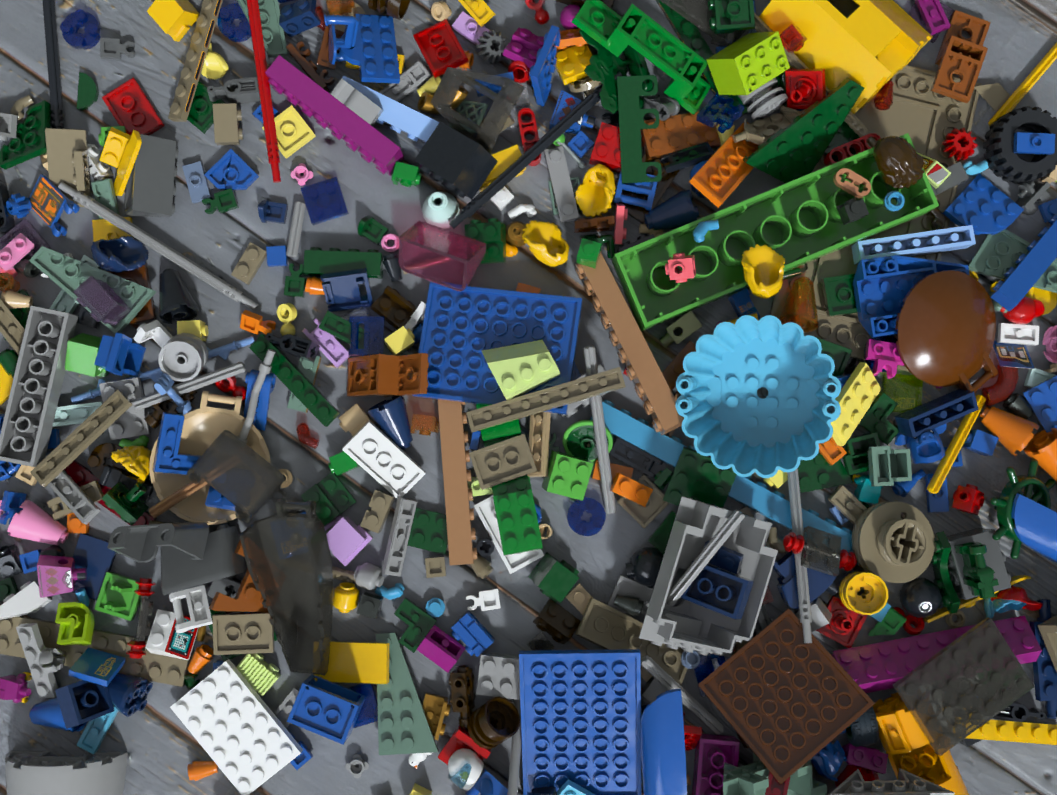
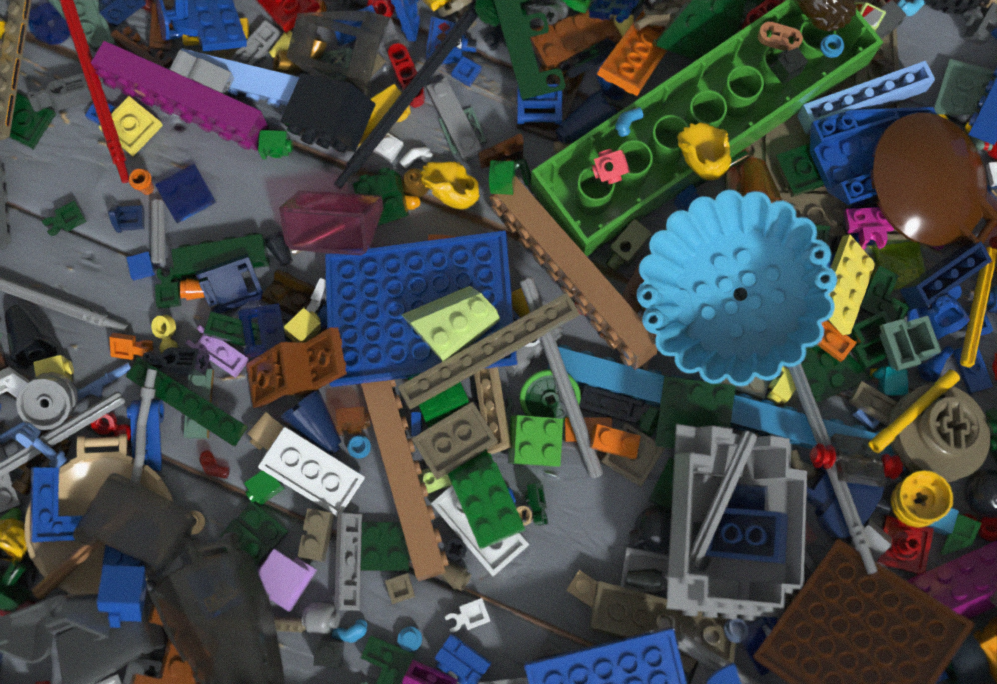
camera: 10 degrees left, 10 degrees down
sand blue plate [182,161,212,203] -> none
light yellow piece [201,43,229,79] -> none
blue plate [204,149,259,190] -> none
dark tan brick [213,103,243,145] -> none
dark tan plate [231,242,267,285] -> none
bright pink plate [291,163,313,186] -> none
yellow head [333,582,359,613] -> none
dark green tile [358,215,389,245] -> none
bright pink plate [381,233,400,253] -> none
light aqua cone [422,191,460,229] -> none
dark green plate [528,552,579,603] -> none
dark brown bracket [533,599,581,644] -> none
light grey hinge [552,133,586,169] -> none
clear blue plate [567,497,606,536] -> none
yellow piece [575,164,616,218] -> none
red brick [589,122,621,174] -> none
coral plate [614,203,628,244] -> none
blue plate [943,173,1024,235] -> none
none -> blue plate [97,565,147,628]
none -> orange cone [129,169,154,195]
none -> dark azure plate [347,435,371,459]
none -> yellow cone [512,288,530,318]
none -> dark green plate [525,483,548,526]
none -> yellow piece [868,369,960,453]

